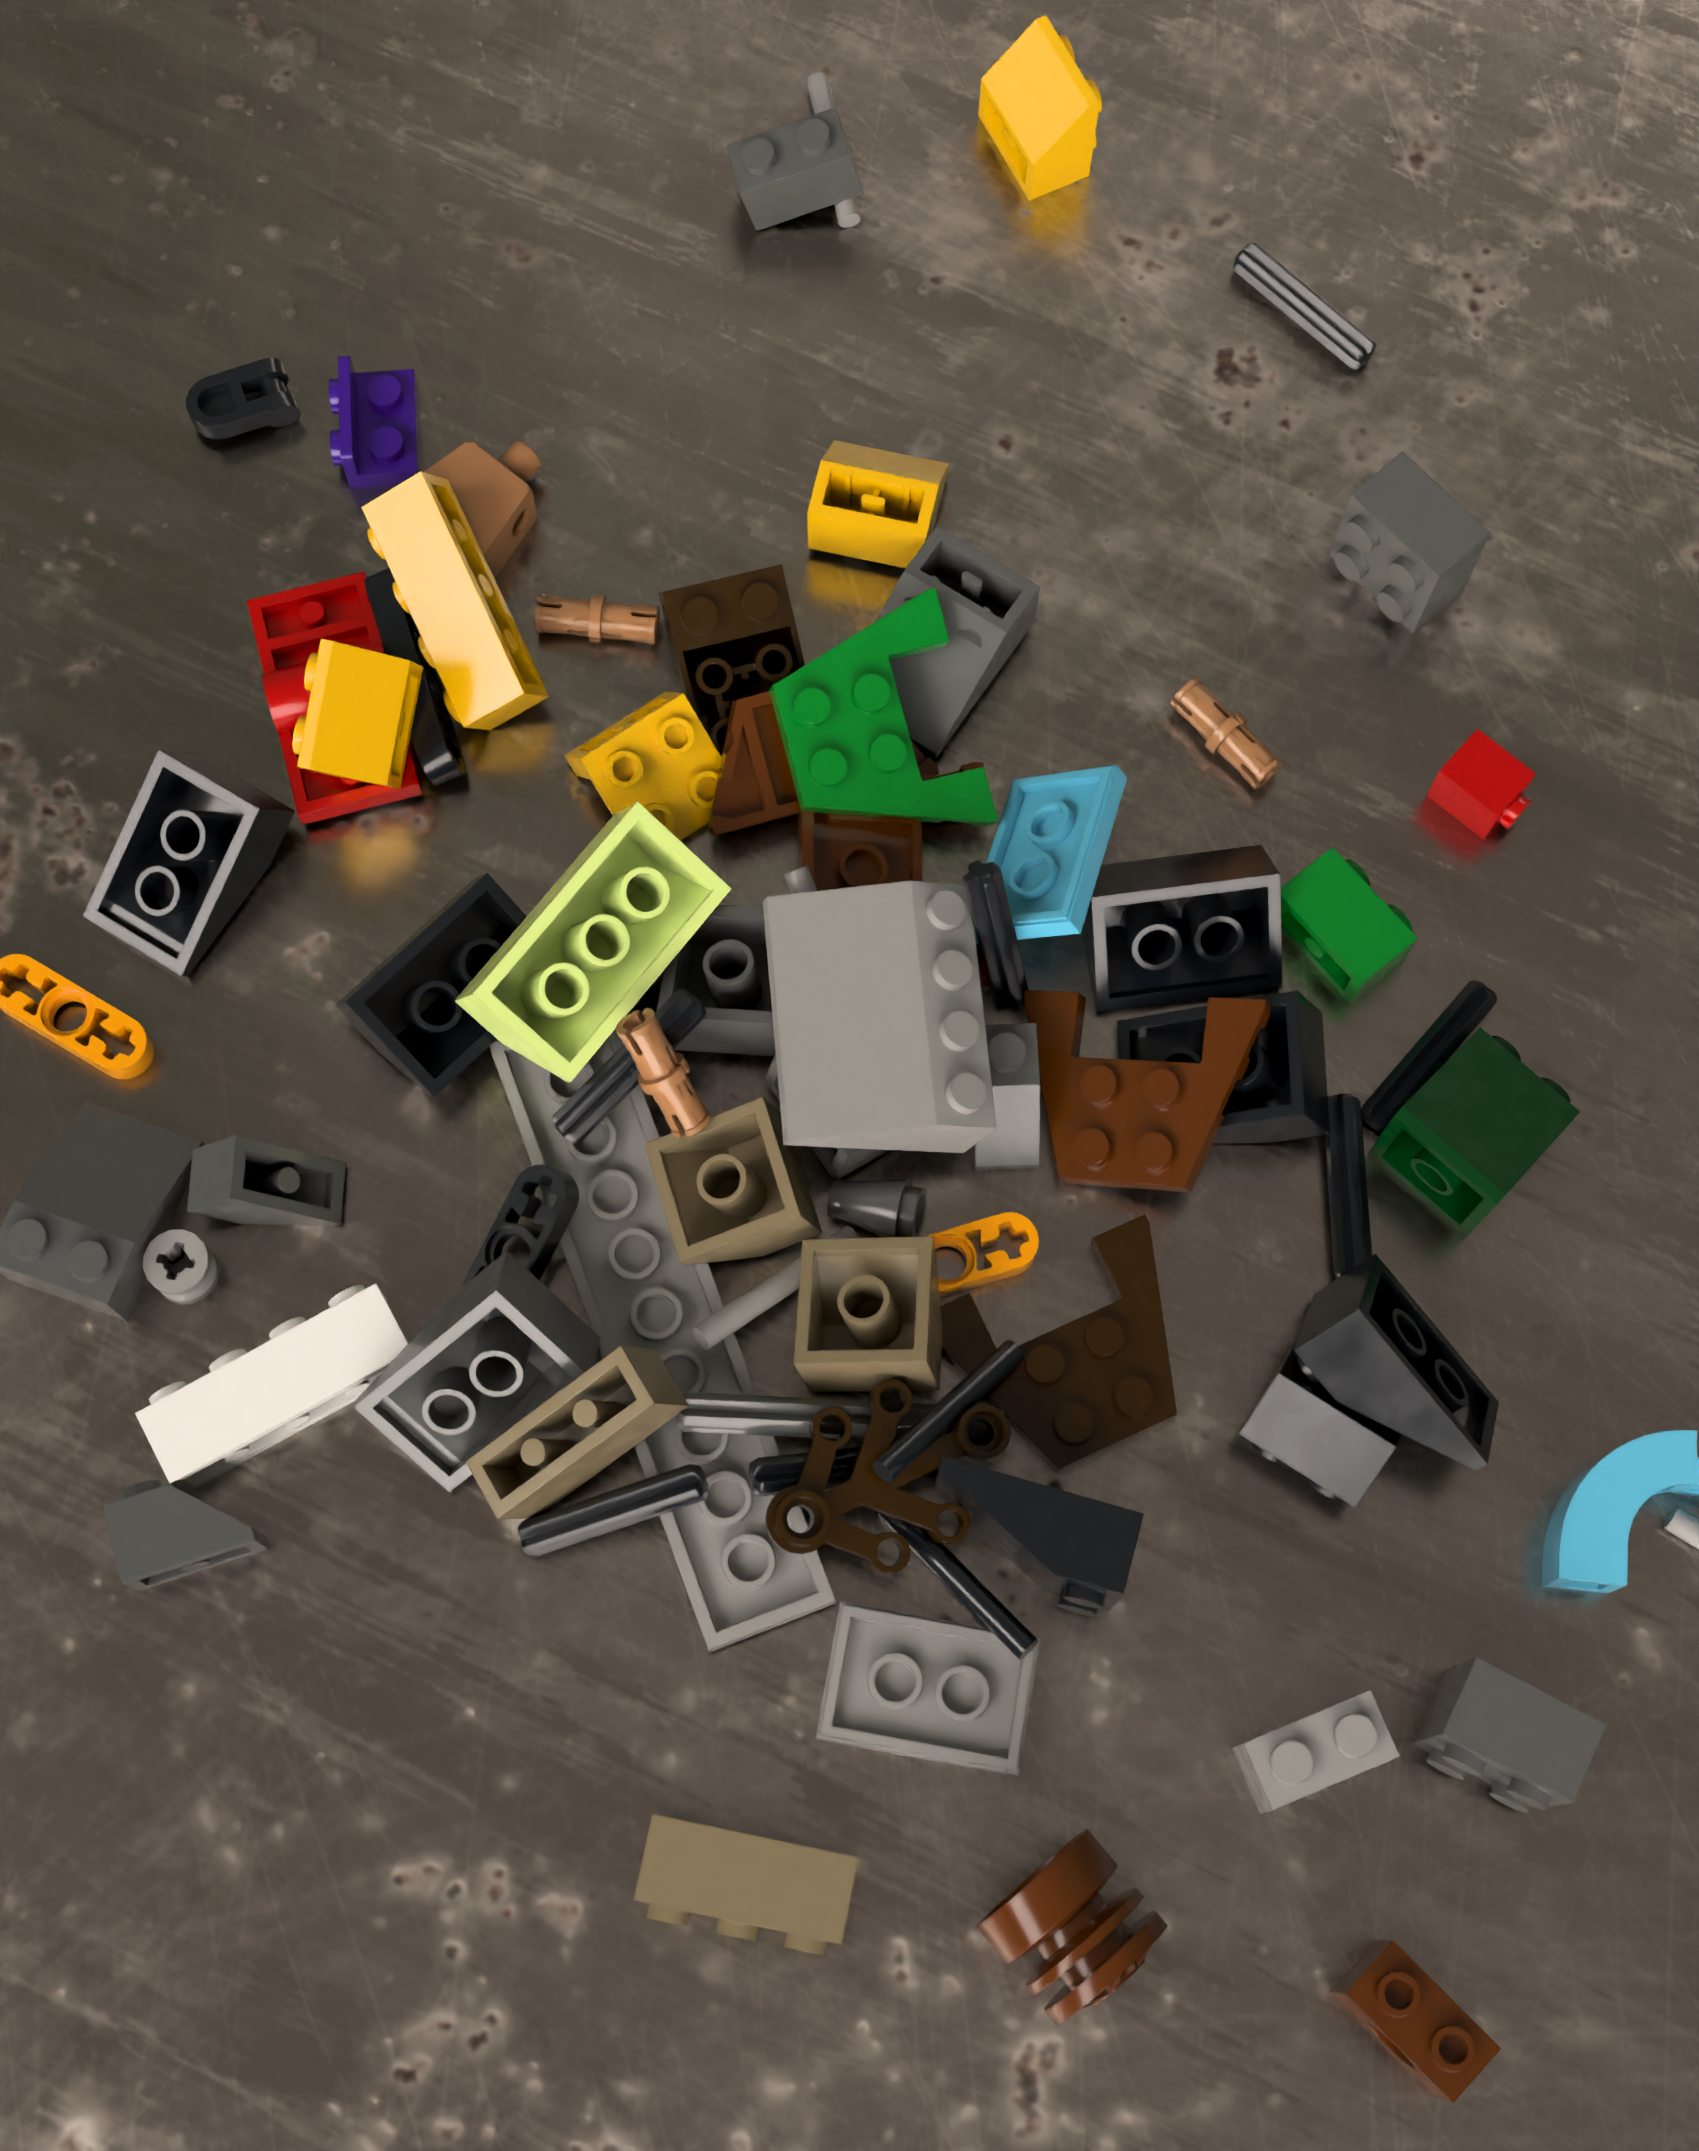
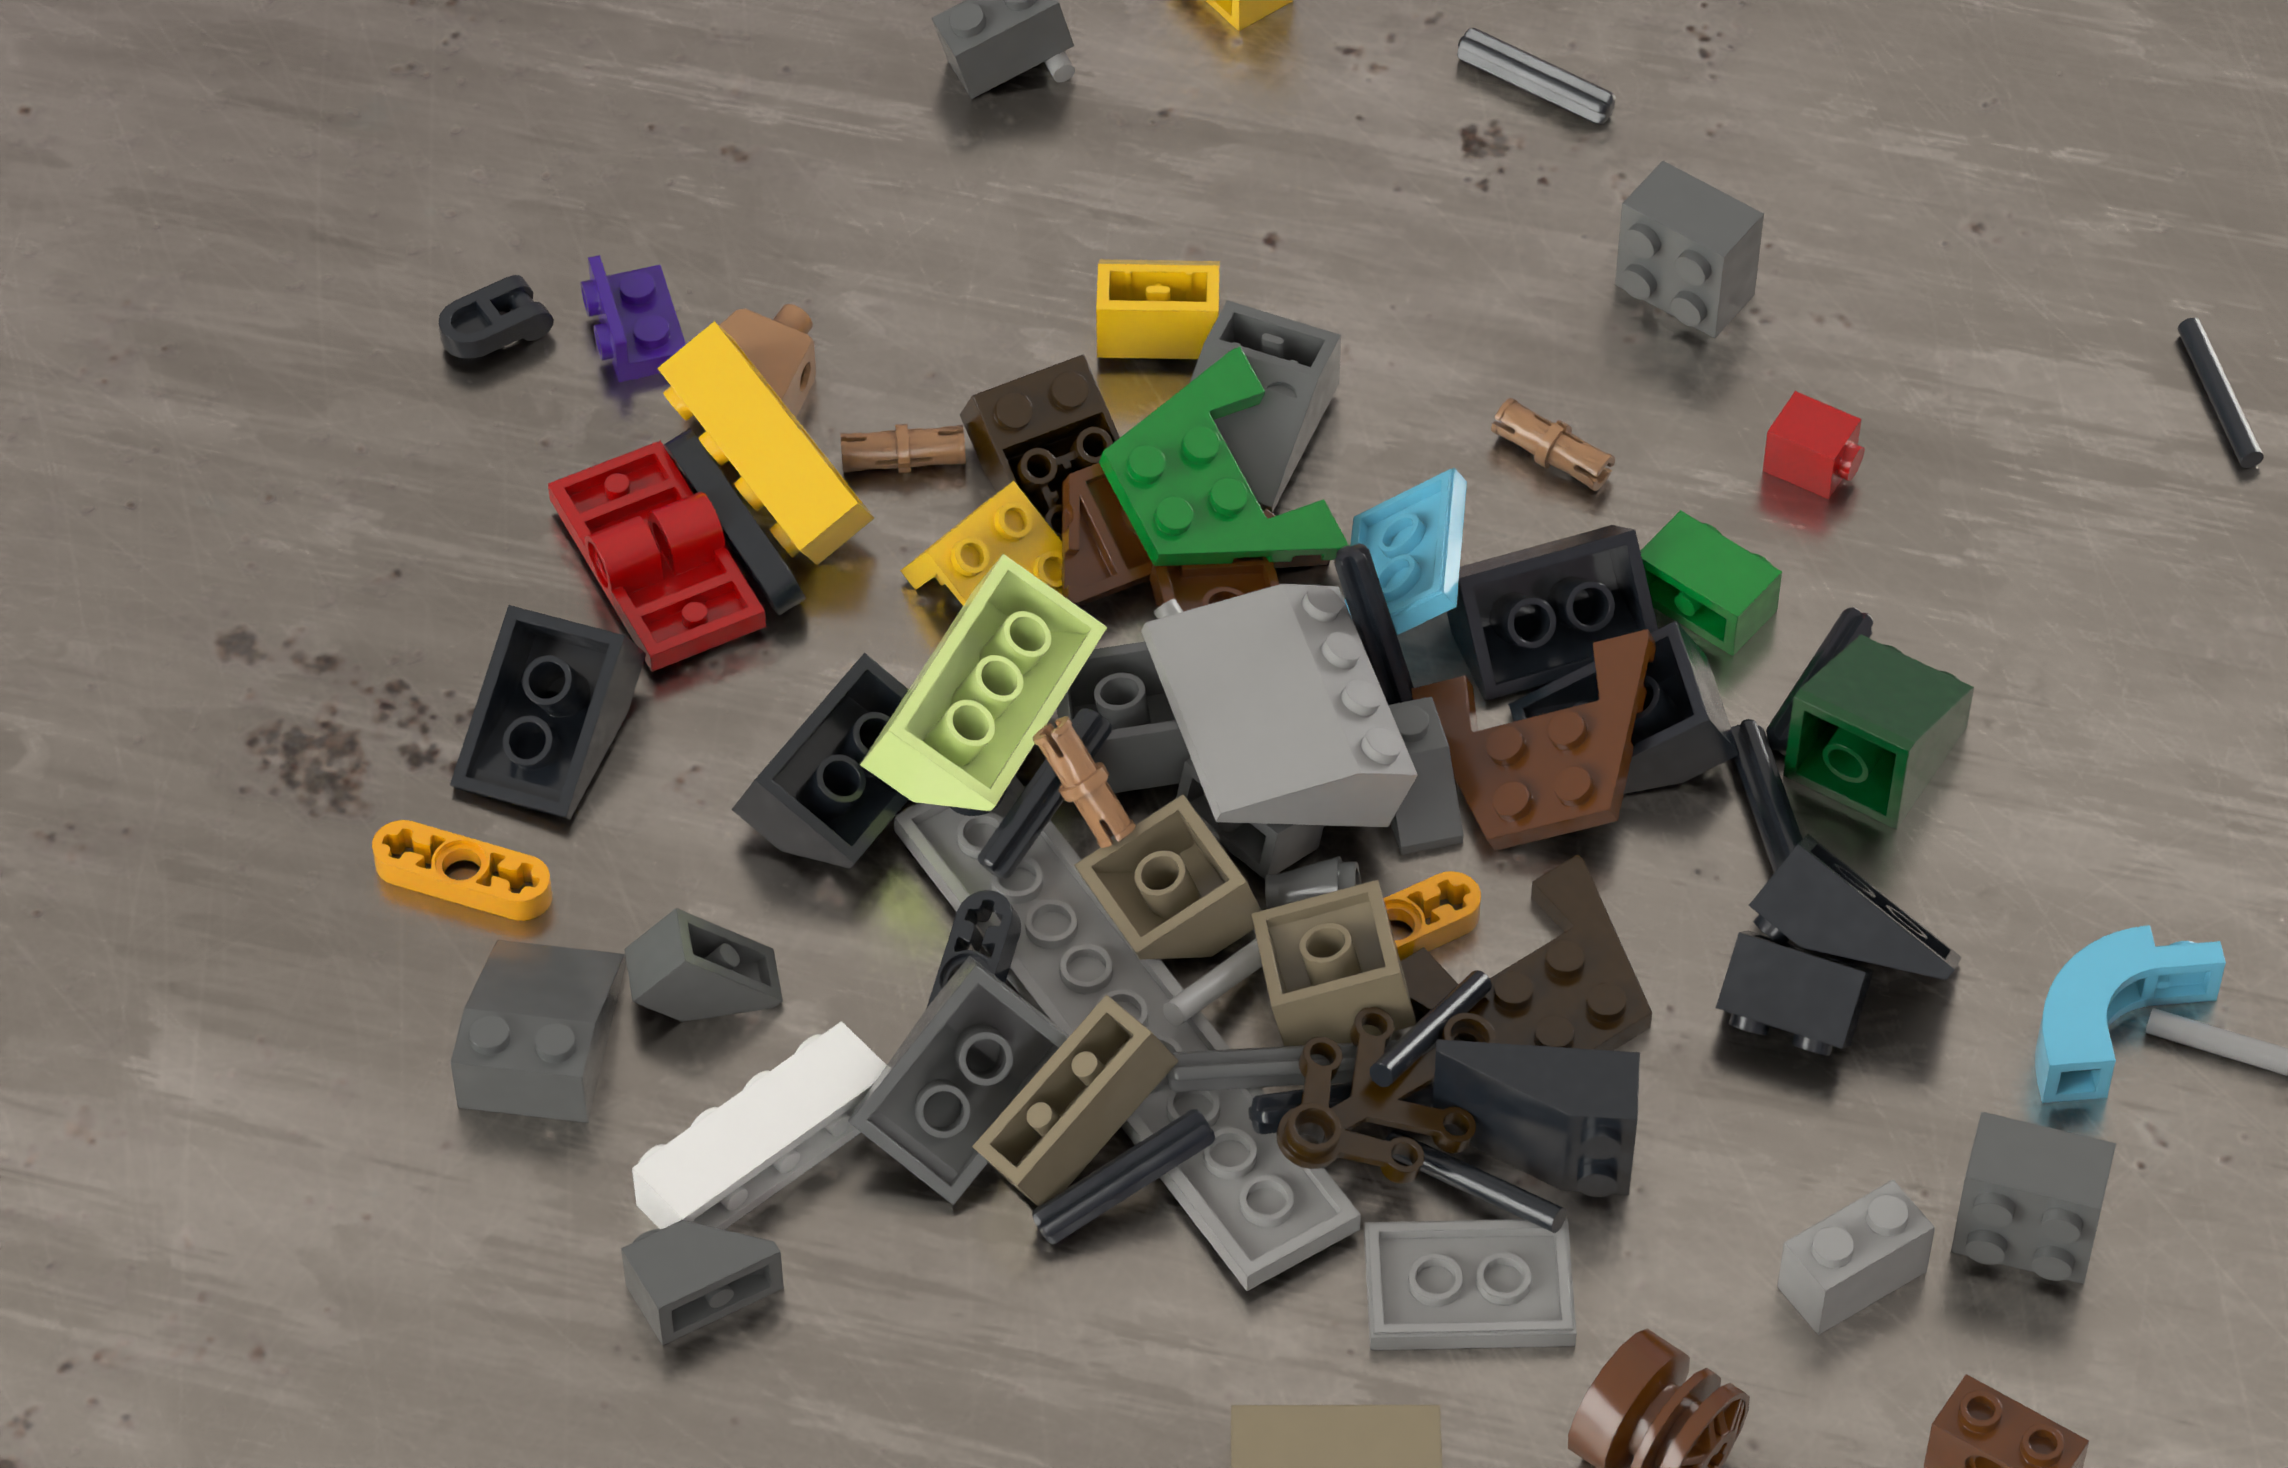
camera: 10 degrees left, 20 degrees down
light grey wheel [143,1229,220,1304] -> none
yellow slope [292,639,423,789] -> none

